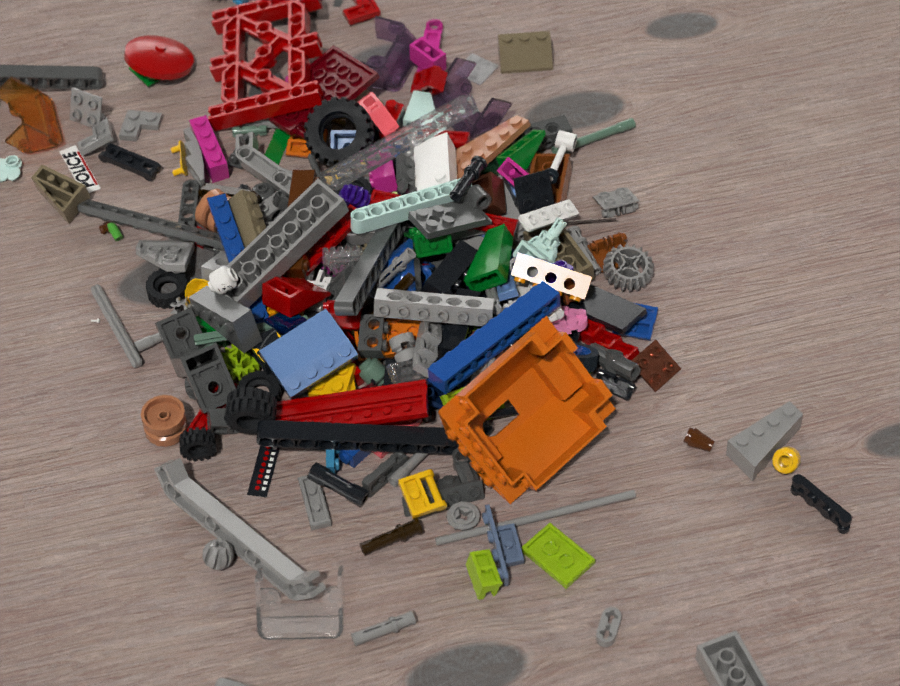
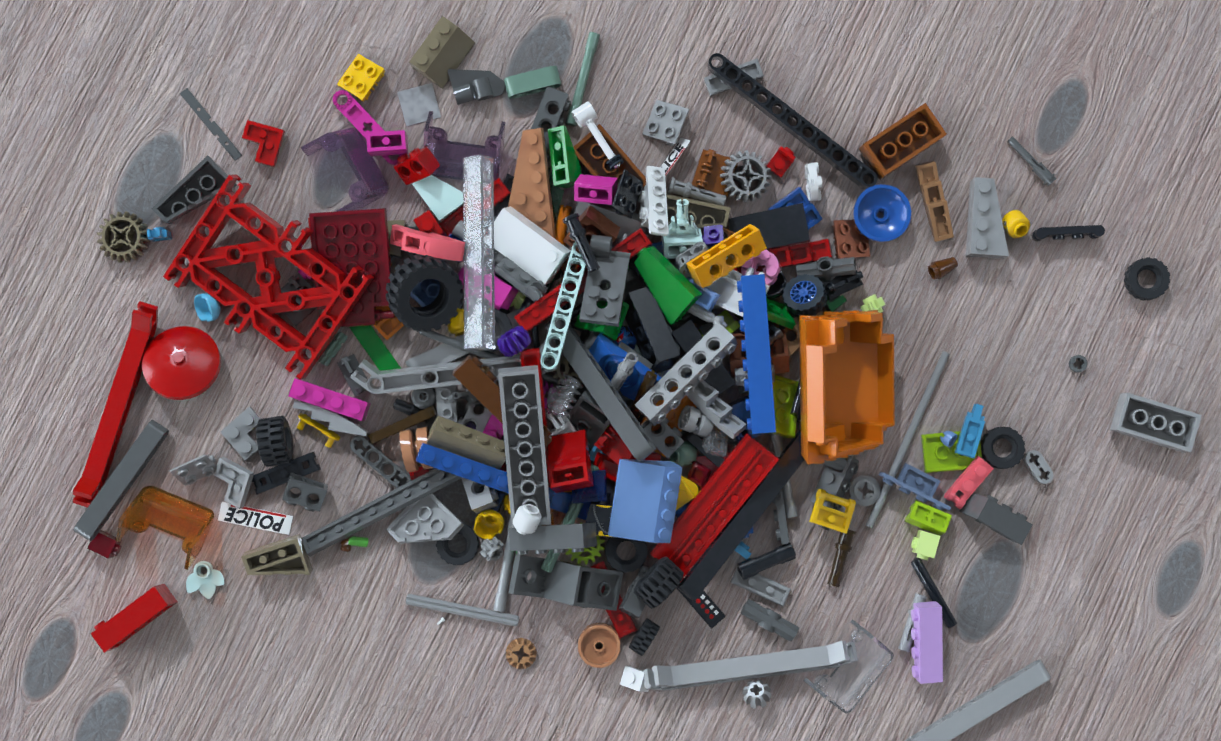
camera: 55 degrees left, 35 degrees up
none -> red piece [73,301,158,508]
none -> medium azure hair [194,293,221,322]
none -> black tyre [256,416,293,467]
none -> dark grey brick [282,473,328,512]
none -> yellow hinge [337,54,385,102]
none -> dark grey panel [448,69,505,105]
none -> sand green beam [504,66,562,99]
none -> medium nougat gear [506,638,537,669]
none -> white bracket [620,666,649,692]
none -> light grey tile [704,59,764,97]
none -> black beam [707,53,878,189]
none -> dark grey piece [740,599,799,642]
none -> red bracket [766,146,796,179]
none -> white plate [805,162,822,201]
none -> blue dish [853,184,911,242]
none -> dark orange brick [859,103,947,180]
none -> yellowish green gear [861,294,886,312]
none -> yellowish green brick [911,530,940,561]
none -> black axle [911,558,957,628]
none -> lavender brick [911,601,943,684]
none -> medium nougat slope [915,161,954,242]
none -> medium blue hinge [940,431,957,448]
none -> coral plate [944,455,994,509]
none -> dark azure hinge [955,404,985,458]
none -> dark grey wedge [959,493,1033,545]
none -> black tyre [981,427,1026,469]
none -> dark grey pin [1007,136,1057,186]
none -> dark grey bush [1068,355,1088,372]
none -> black tyre [1124,257,1171,301]

